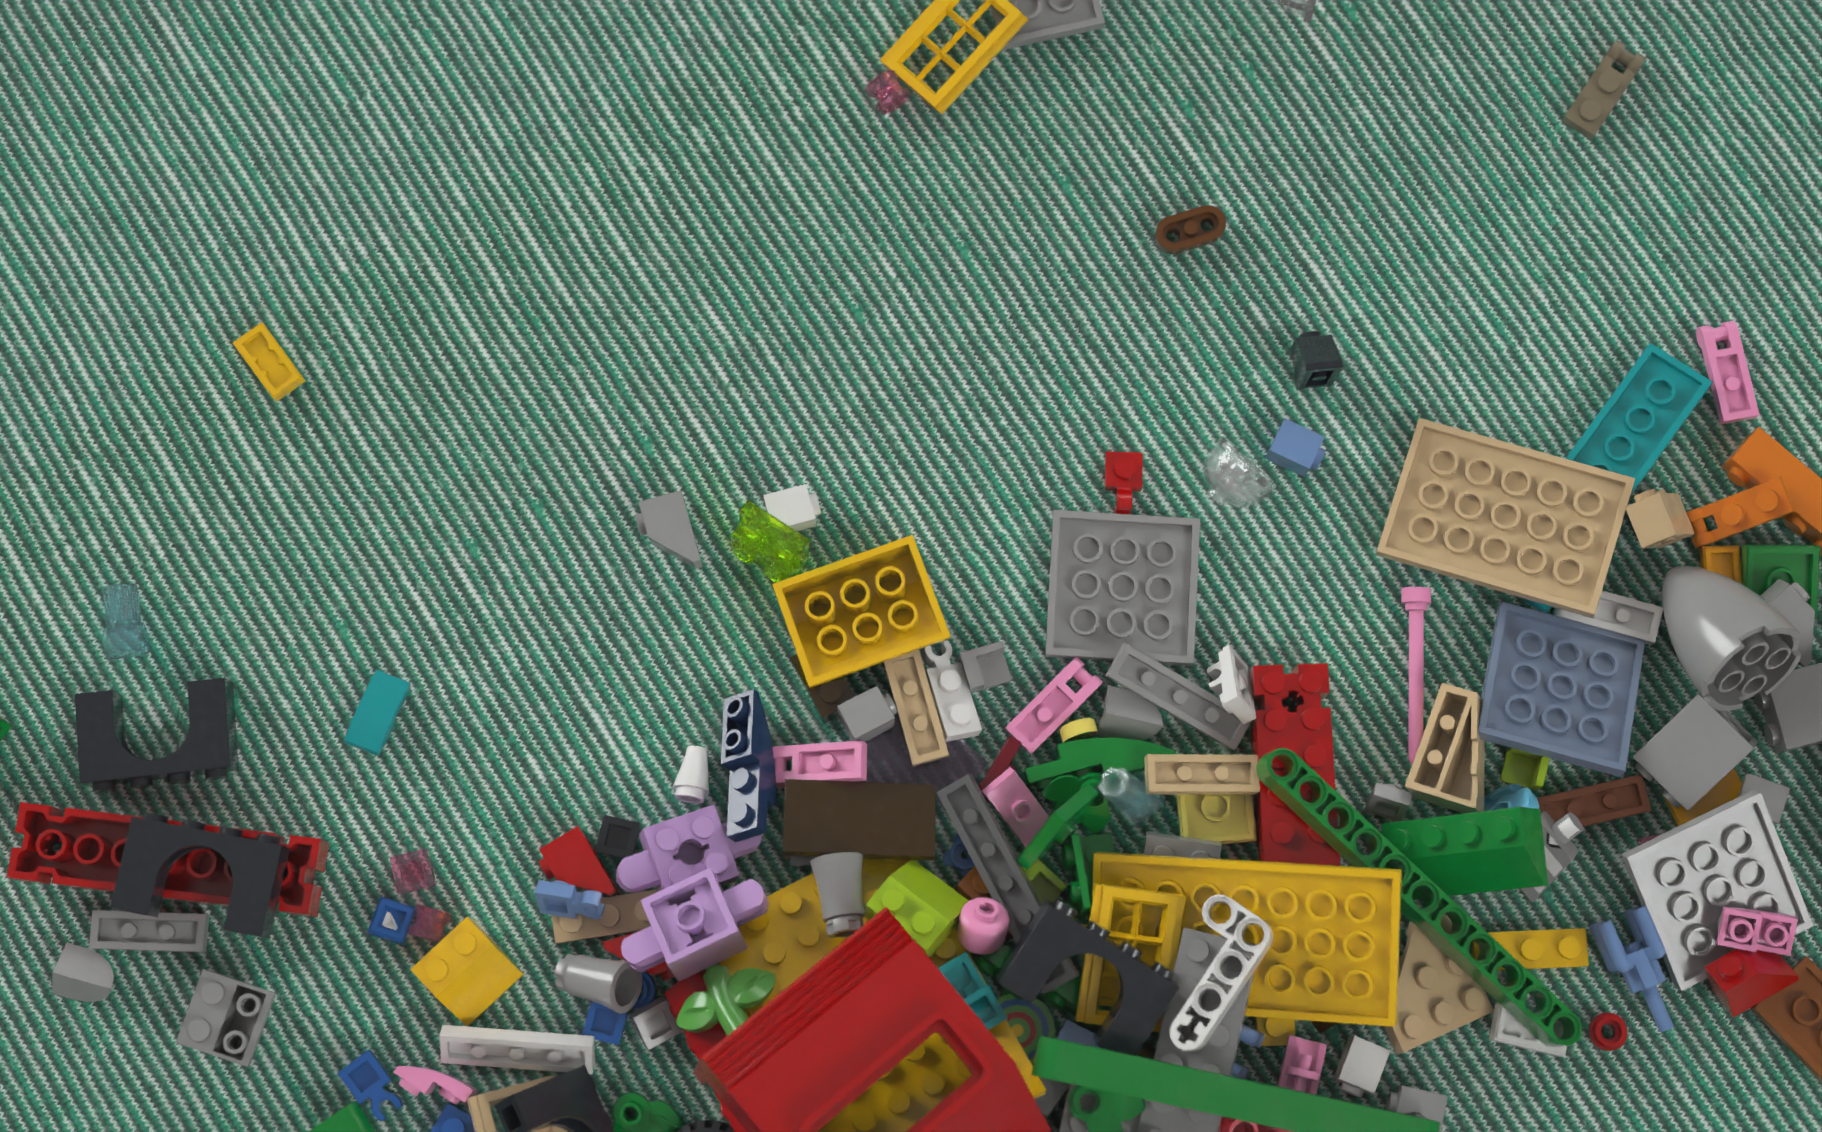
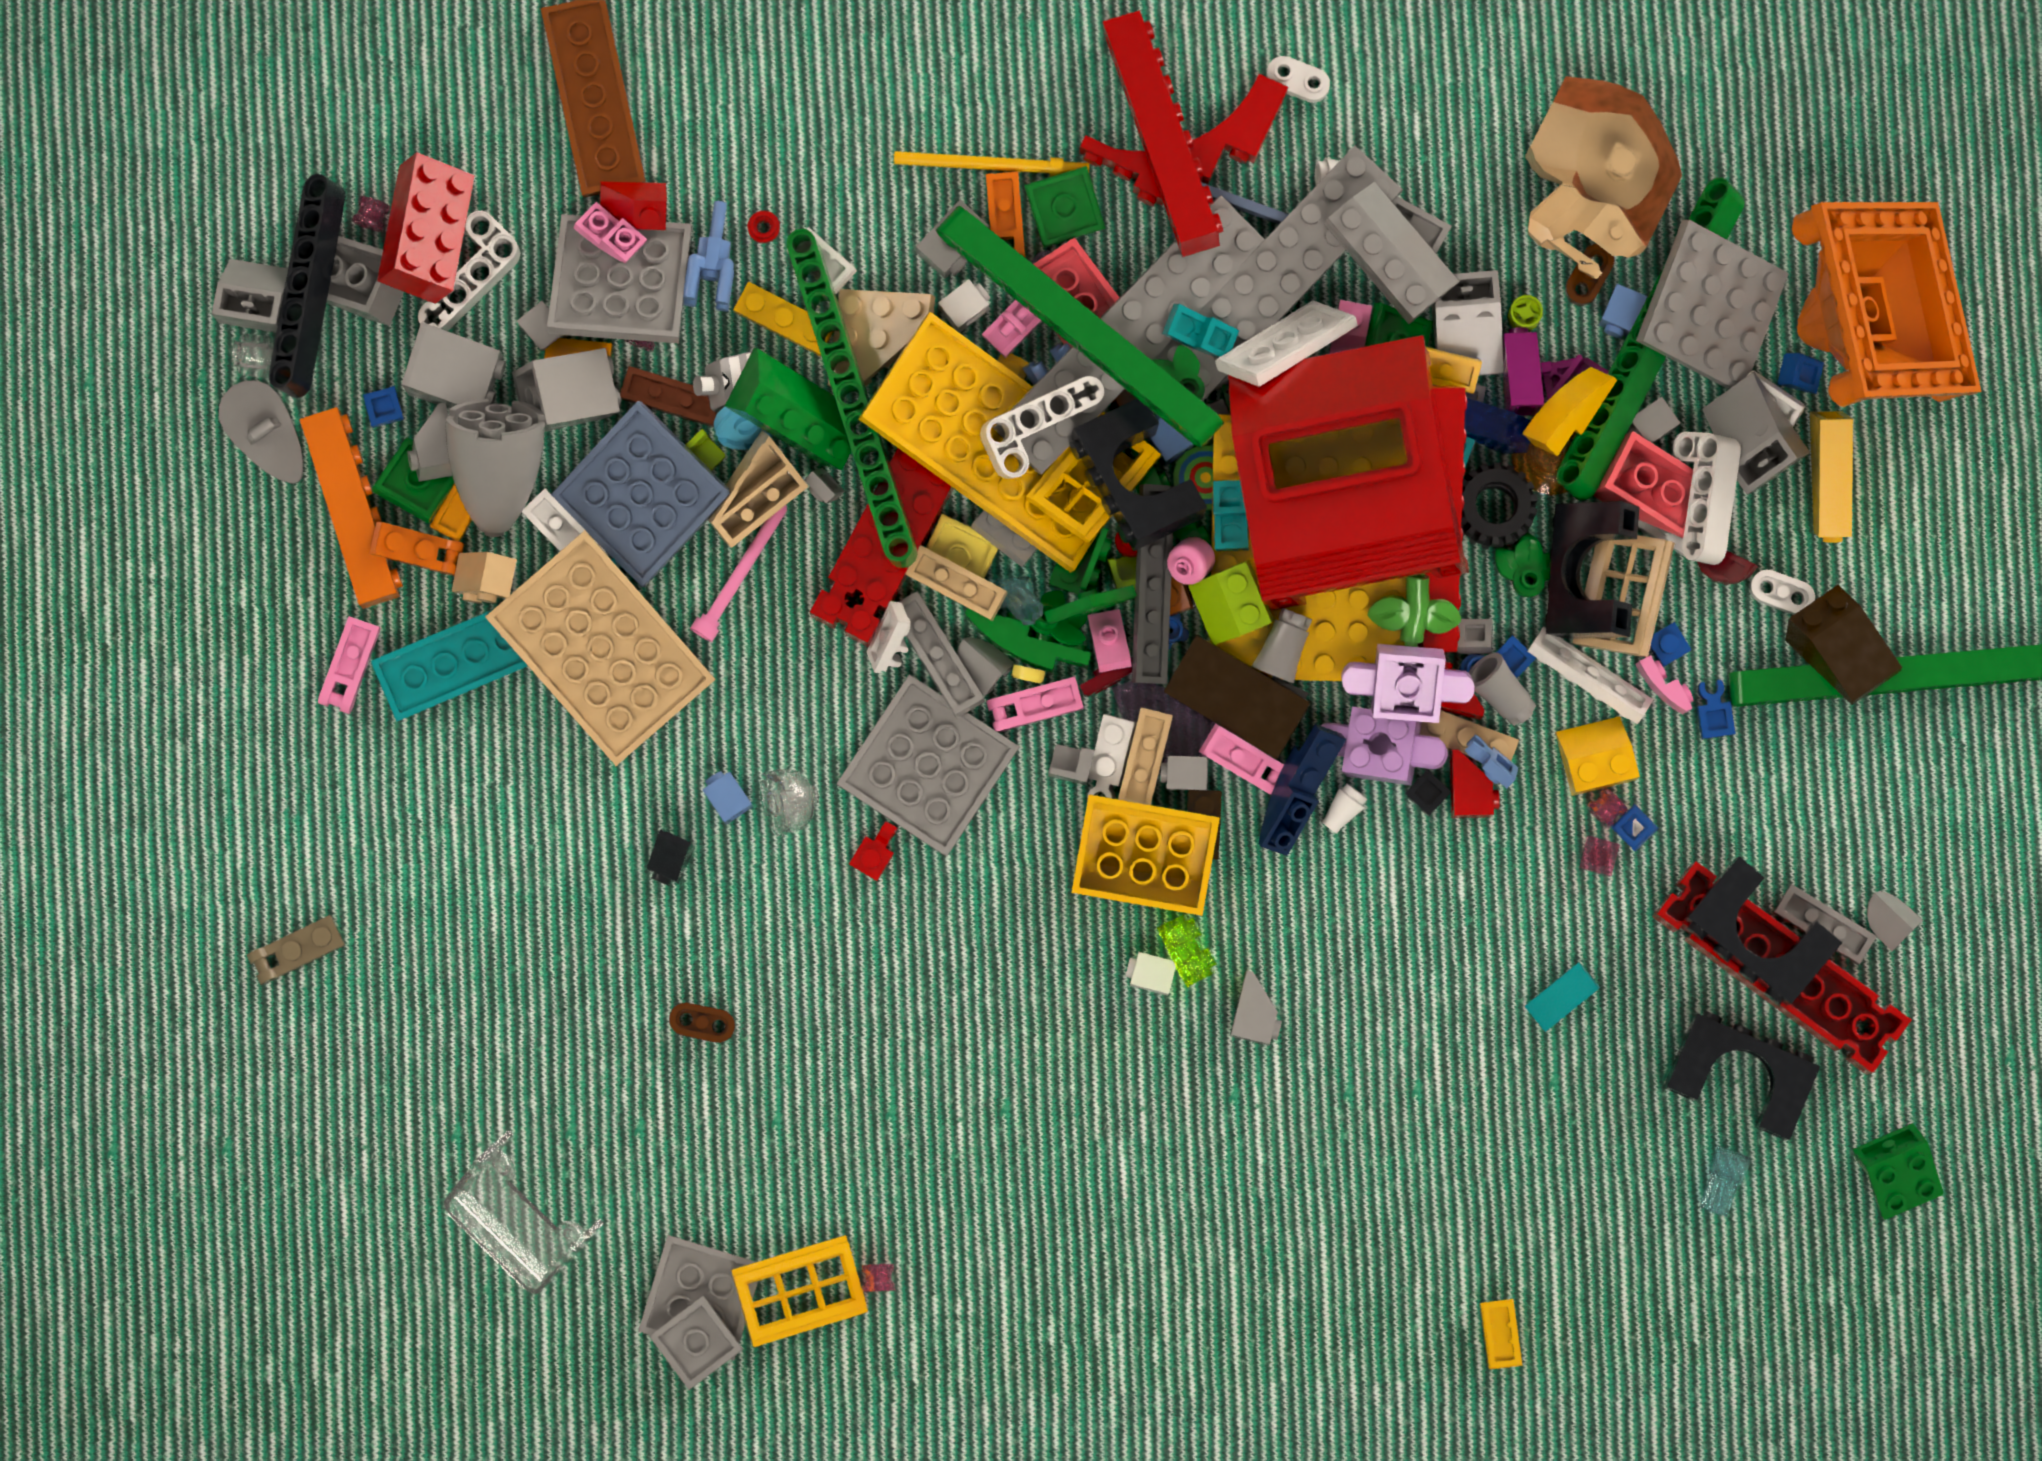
camera: 150 degrees left, 5 degrees up
light grey slope [176,969,276,1067] -> none

